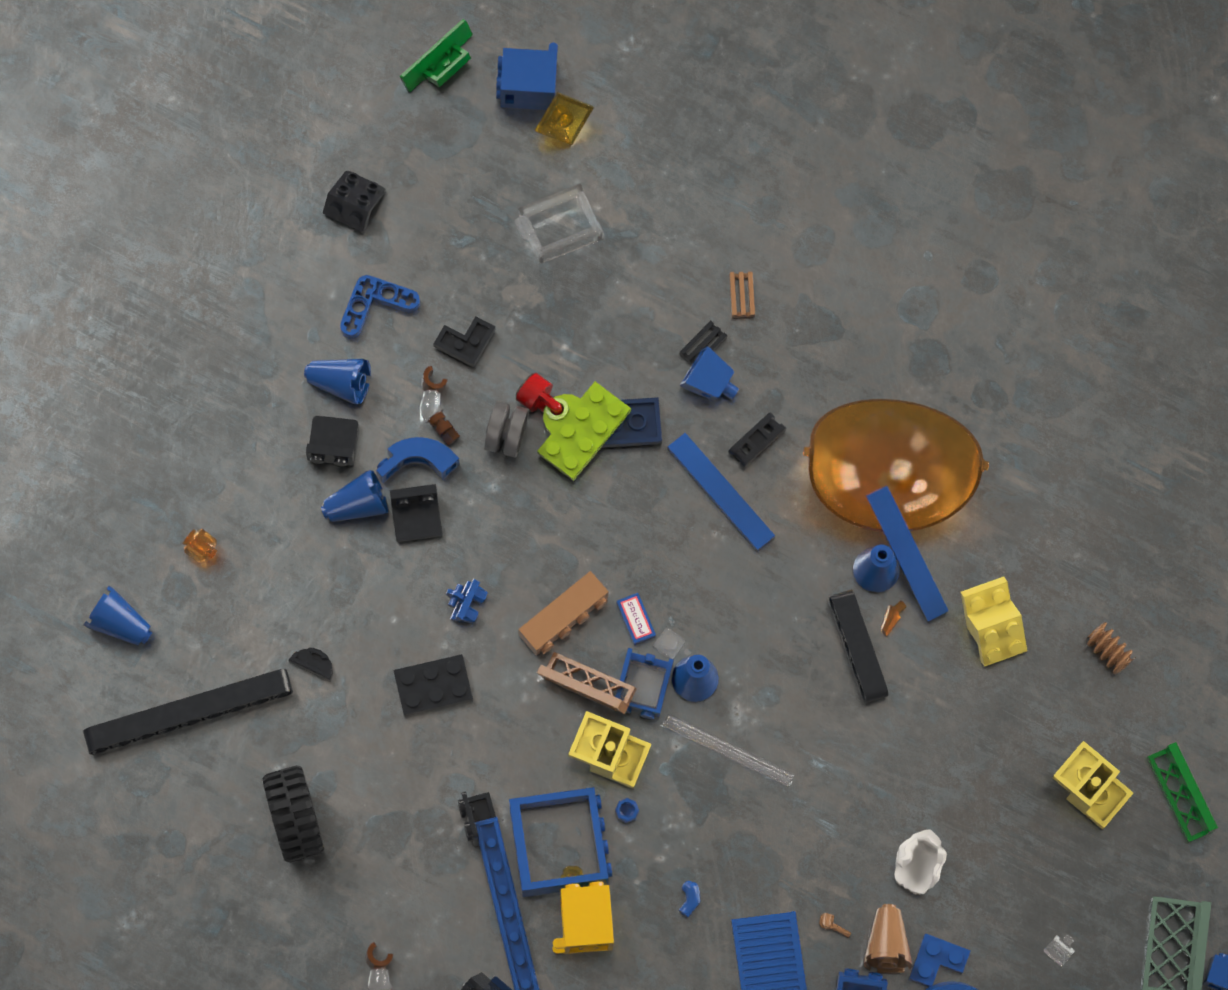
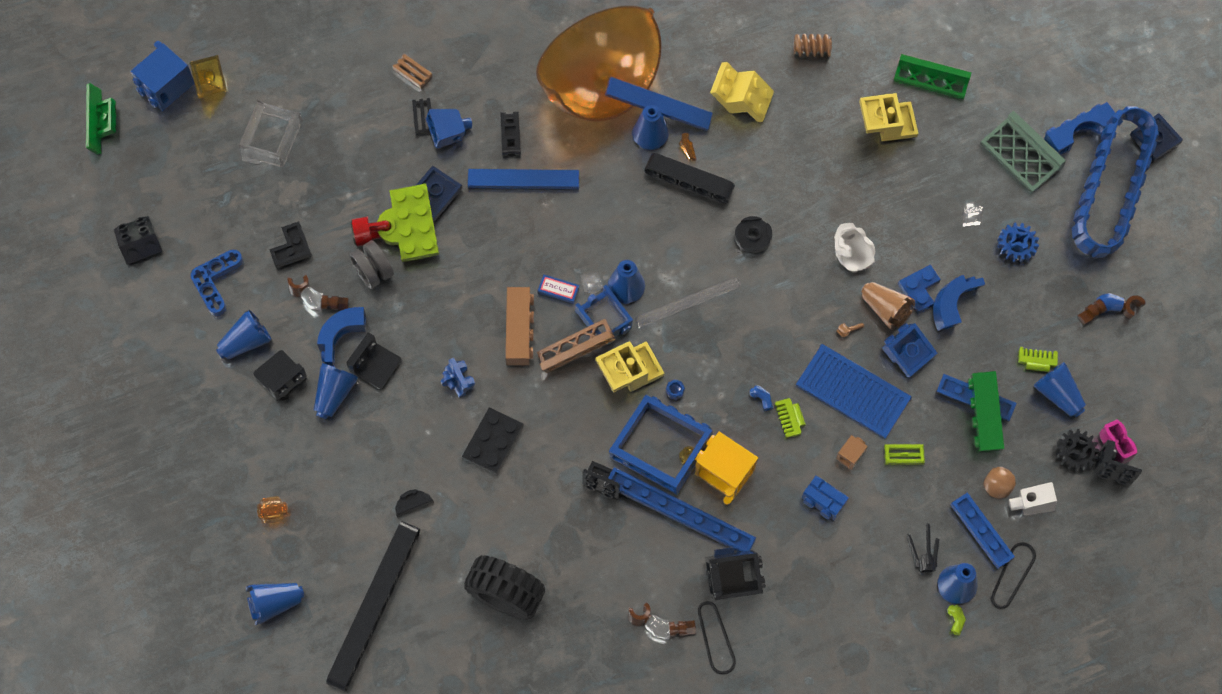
camera: 45 degrees left, 5 degrees down
none -> black plate [735,216,772,253]
none -> lime piece [775,398,806,439]

